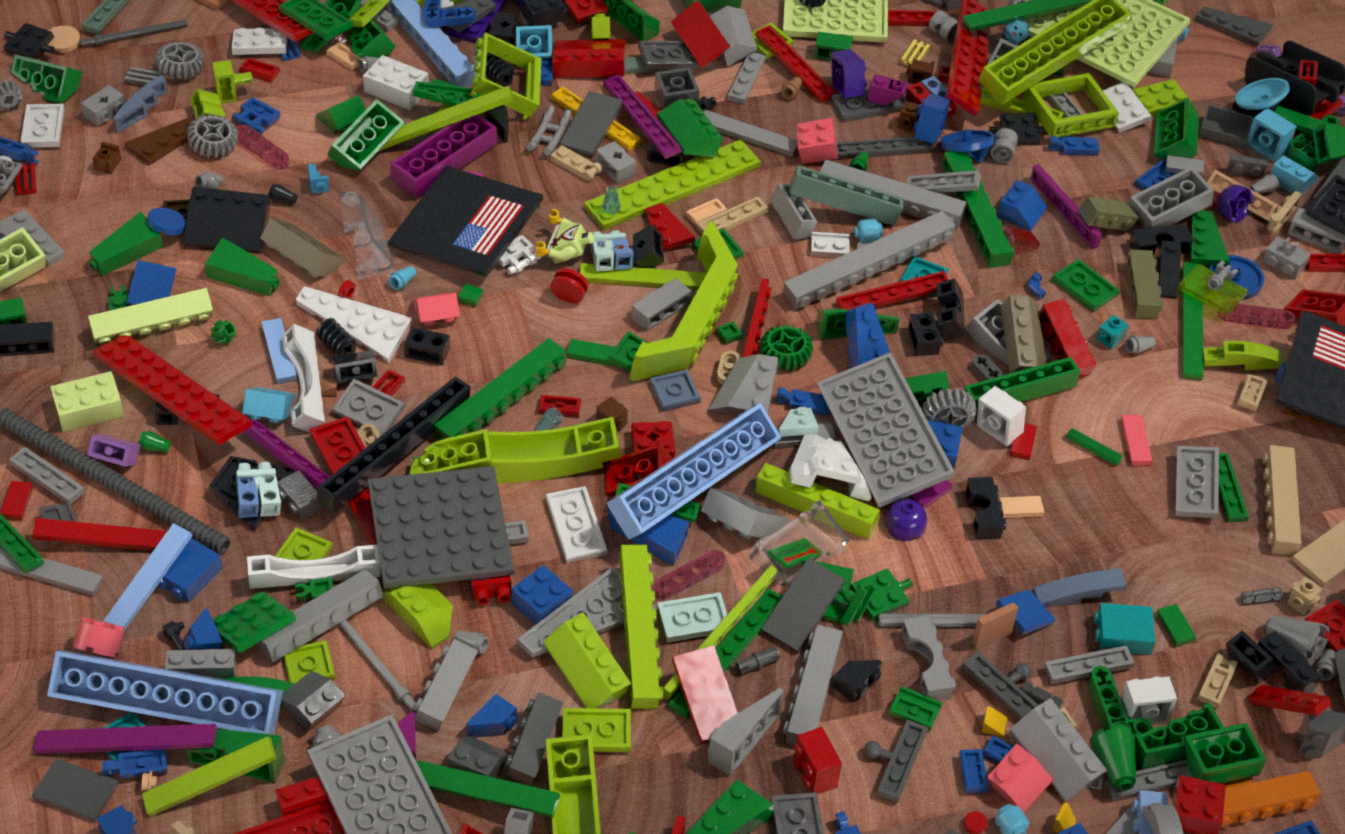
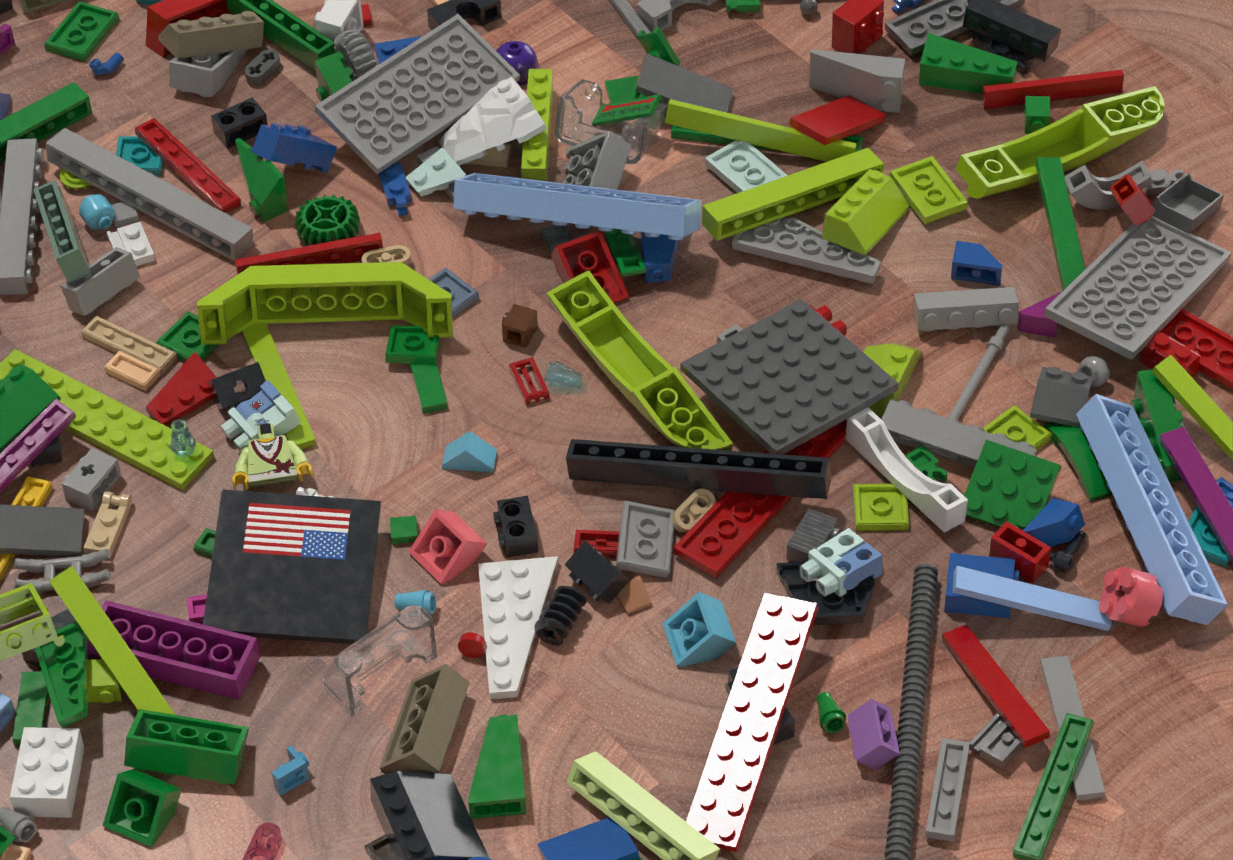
camera: 110 degrees left, 0 degrees up
red tile [1,481,33,520] -> none
yellowish green brick [50,371,124,432] -> none
light grey brick [165,649,237,679] -> none
green gear [210,319,236,345] -> none
magenta tile [243,419,330,488] -> none
light blue tile [262,318,297,384] -> none
black cone [268,183,298,205] -> none
white arch [282,324,325,433] -> none
green brick [434,338,566,441] -> none
dark grey slope [448,736,511,778] -> none
light grey cone [455,630,489,654] -> none
dark grey brick [504,692,563,786] -> none
blue brick [511,565,573,625] -> none
white tile [545,486,608,563] -> none
red head [550,268,589,304] -> none
red brick [631,421,675,459] -> none
light grey brick [632,278,691,332] -> none
clear pink beam [653,550,725,600] -> none
light grey wedge [708,354,778,417] -> none
dark grey pin [735,646,780,675] -> none
light grey brick [783,625,843,746] -> none
black slope [832,660,882,702] -> none
green plate [846,568,913,621] -> none
black arch [937,278,965,341] -> none
clear red tile [1003,227,1041,249] -> none
none -> medium azure slope [442,431,497,473]
none -> red brick [989,521,1051,584]

